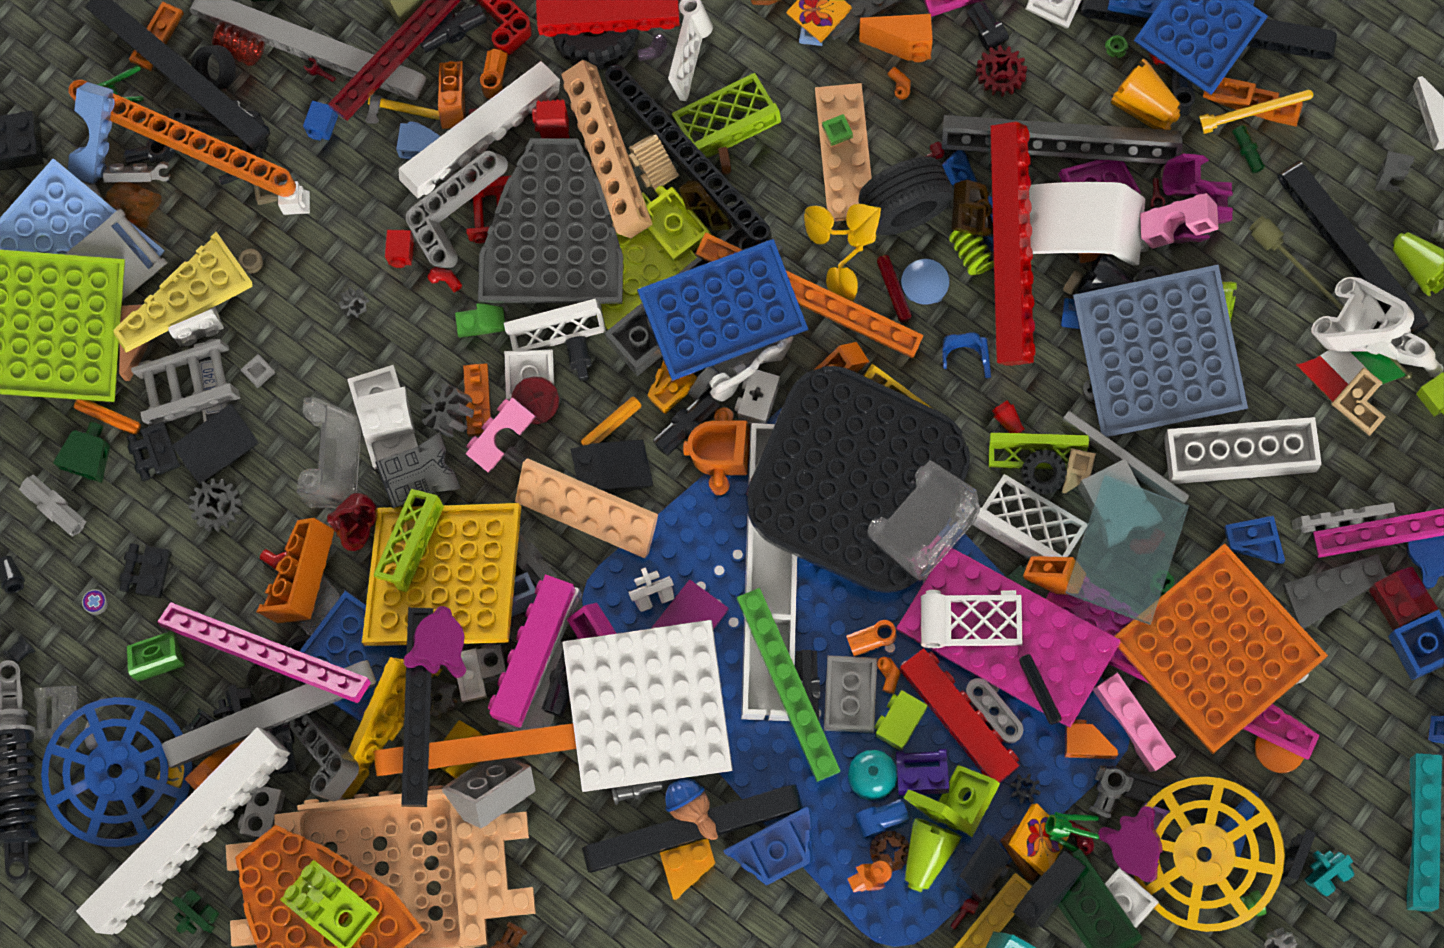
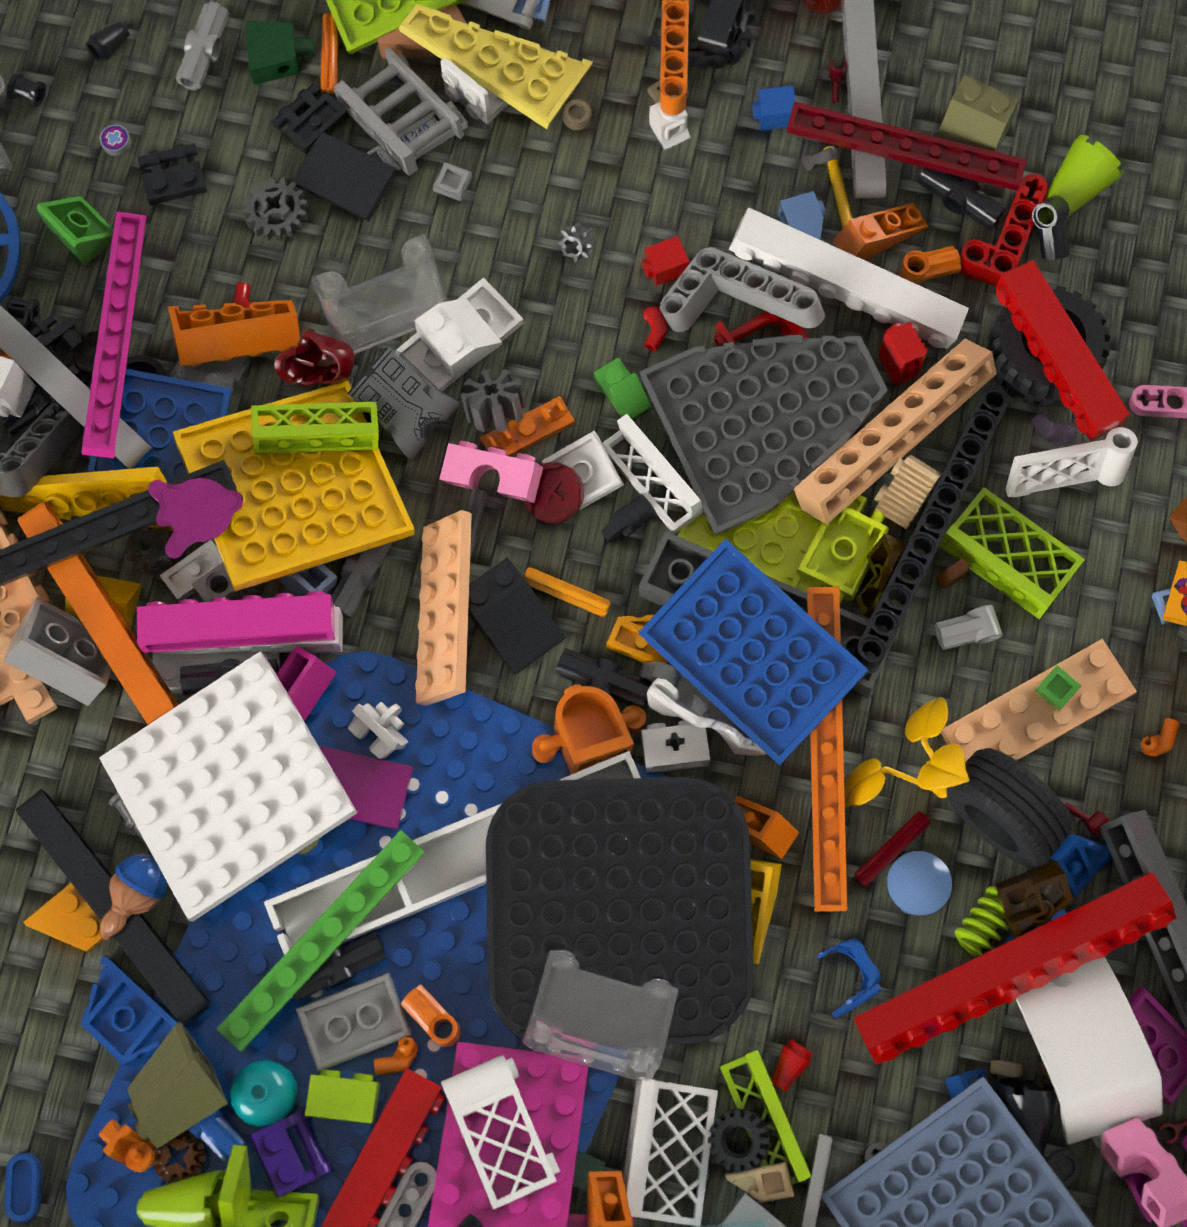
camera: 60 degrees right, 0 degrees up
none -> olive slope [127,1022,228,1148]
none -> light grey piece [935,605,1003,650]

